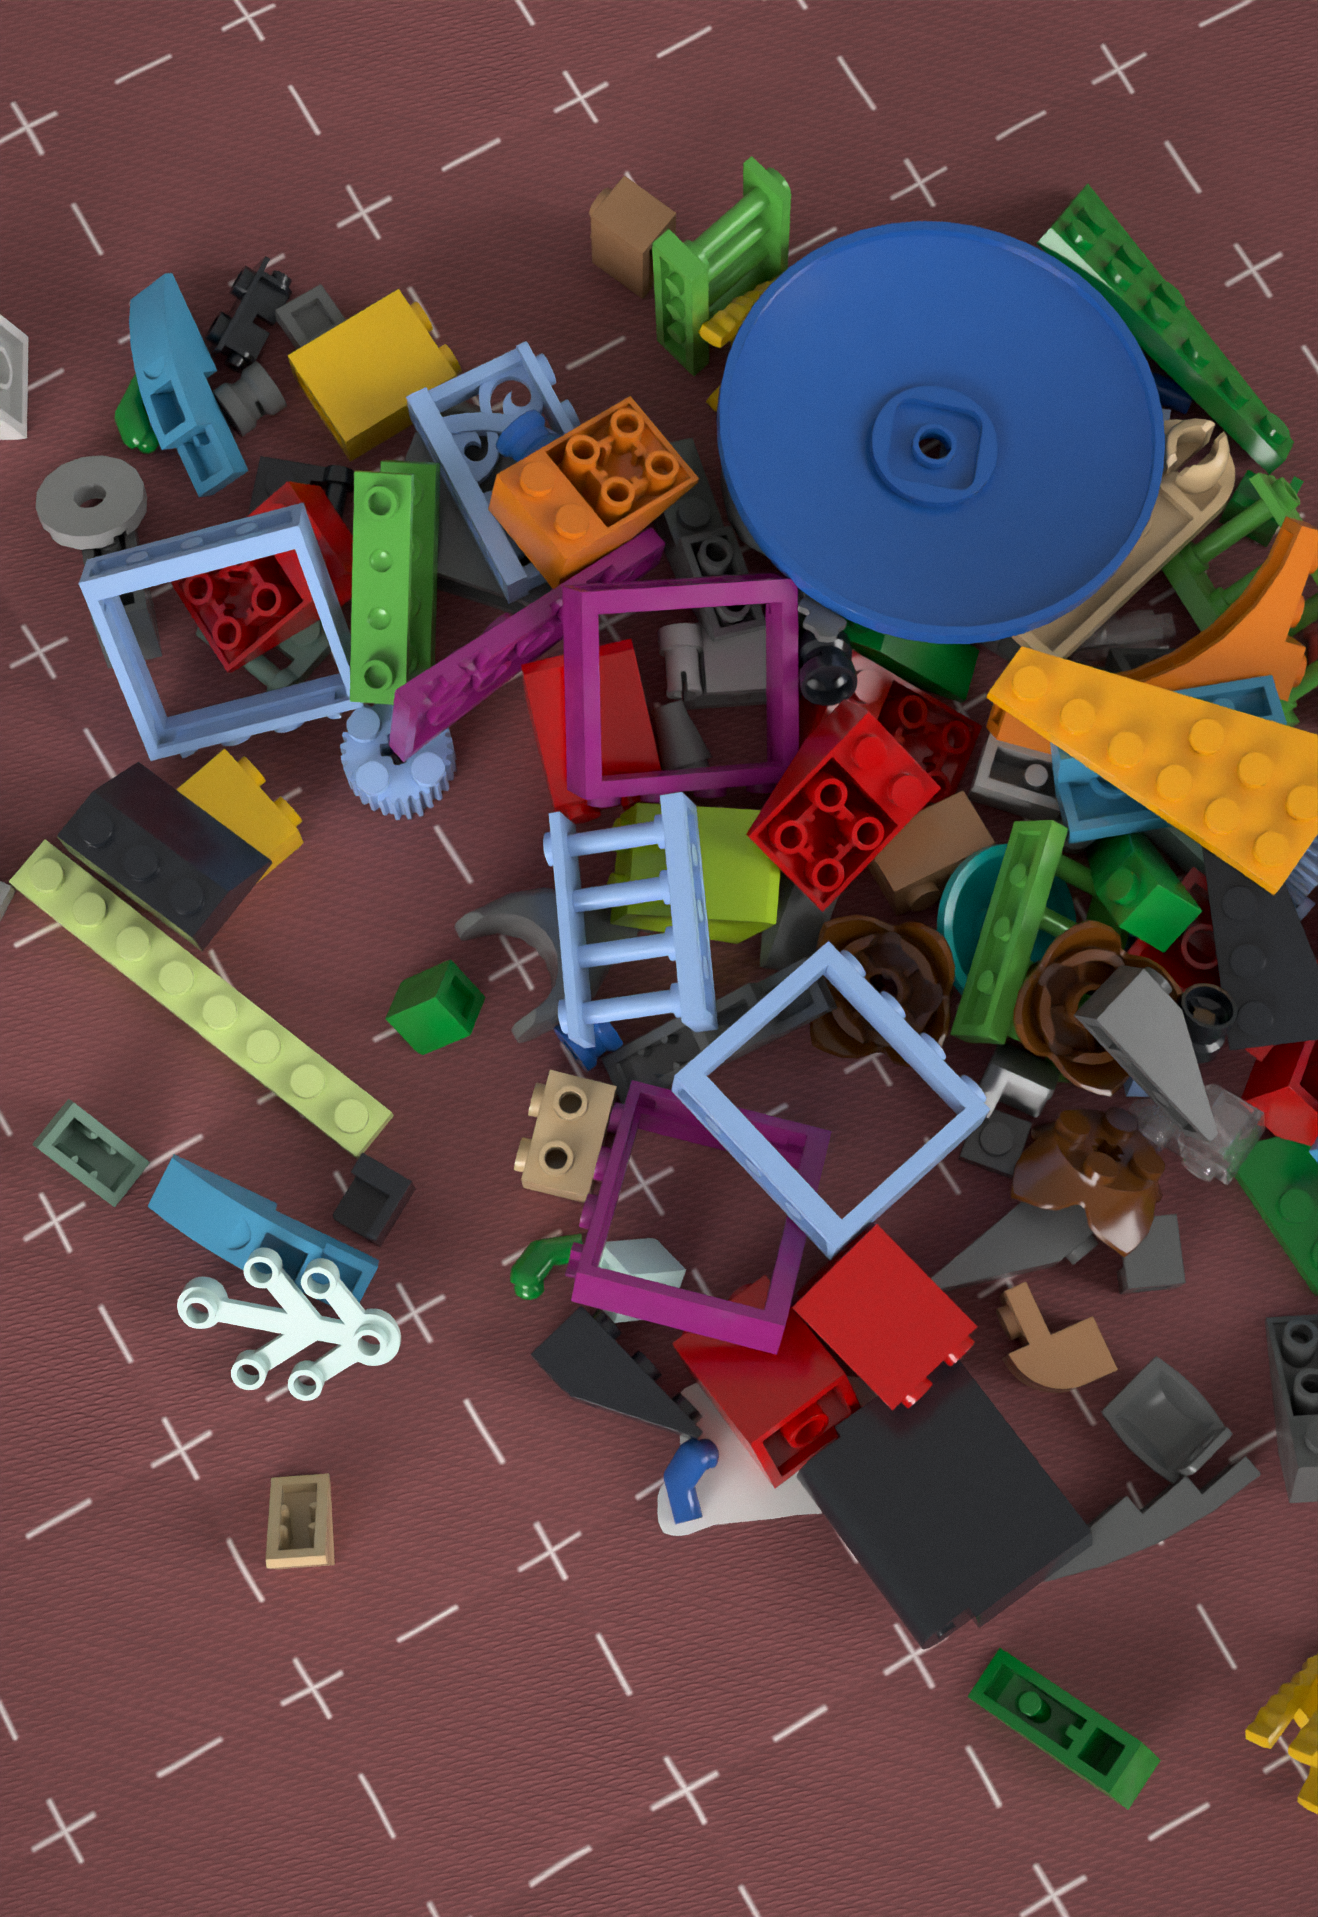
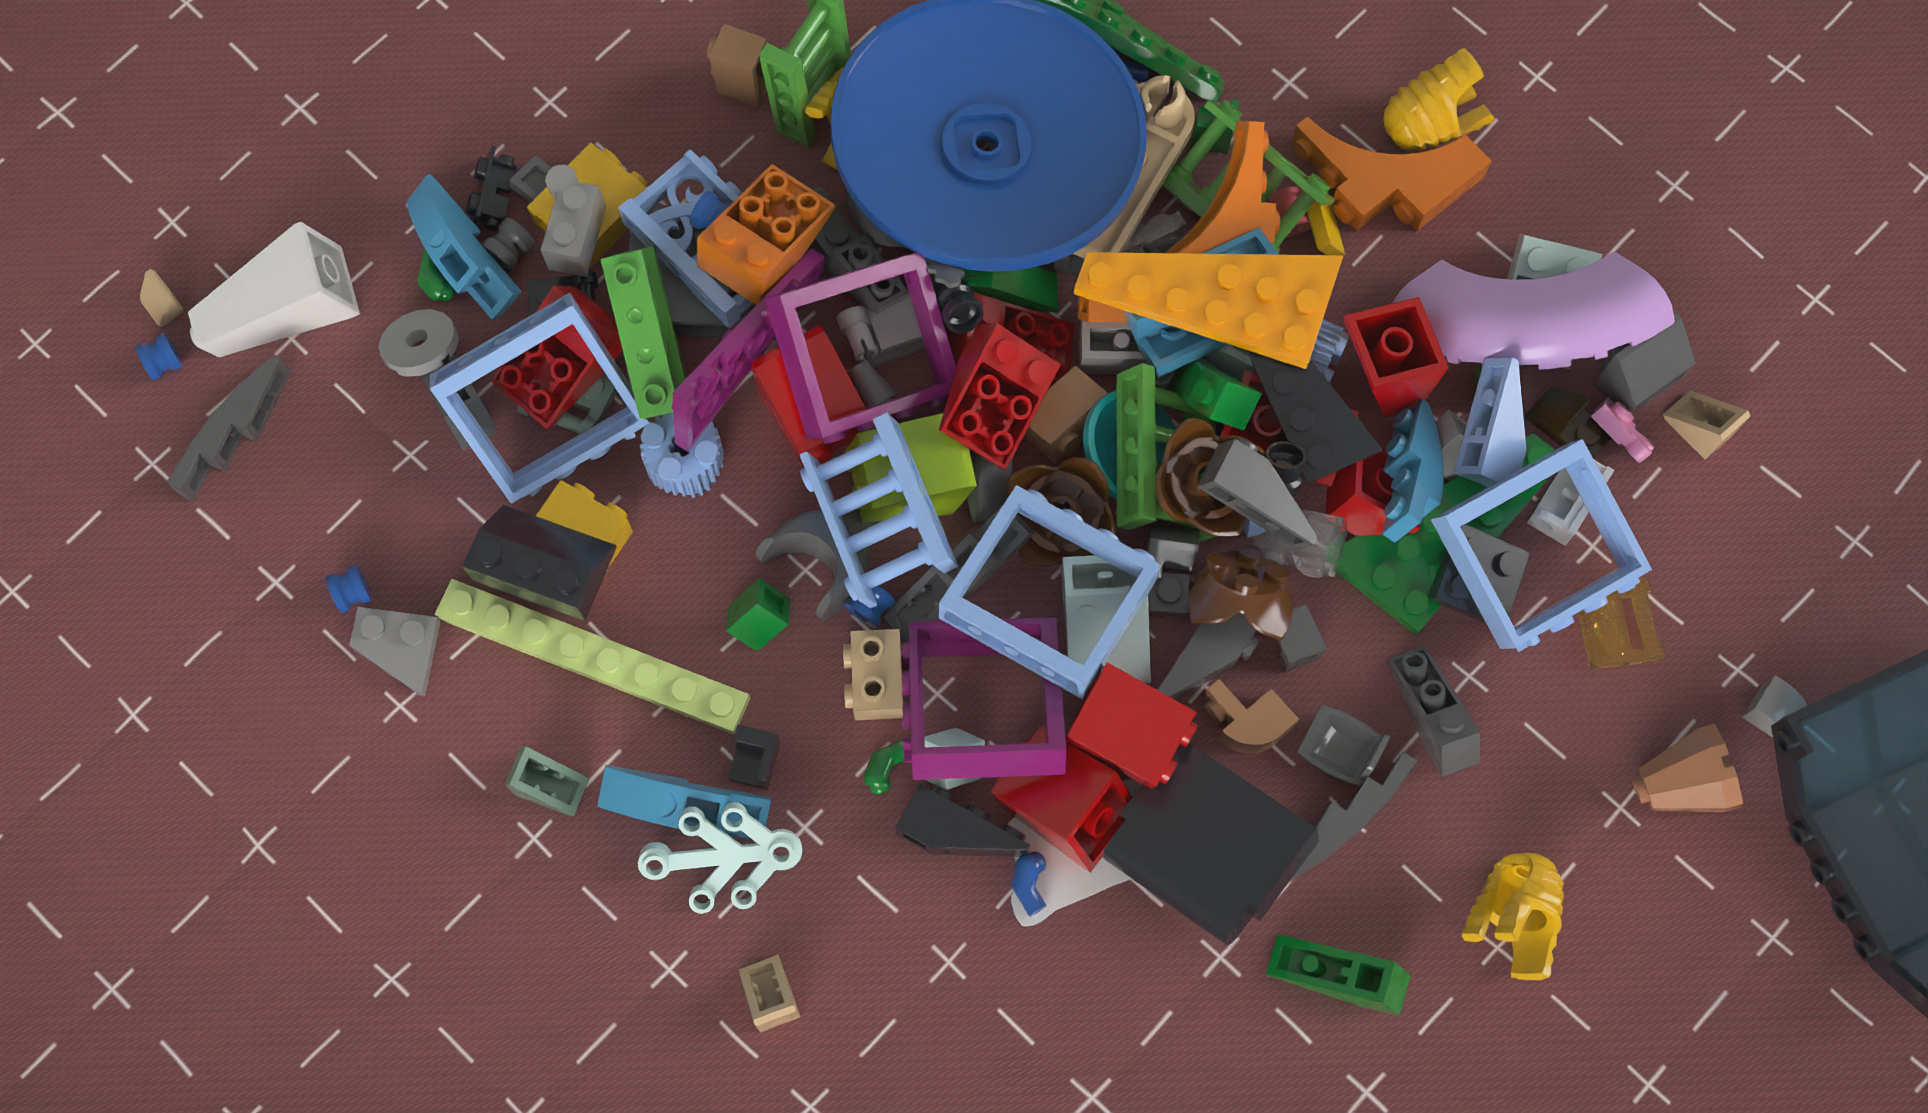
camera: 15 degrees left, 5 degrees down
none -> light grey hinge [541,165,606,277]
none -> light aqua slope [1061,555,1151,684]

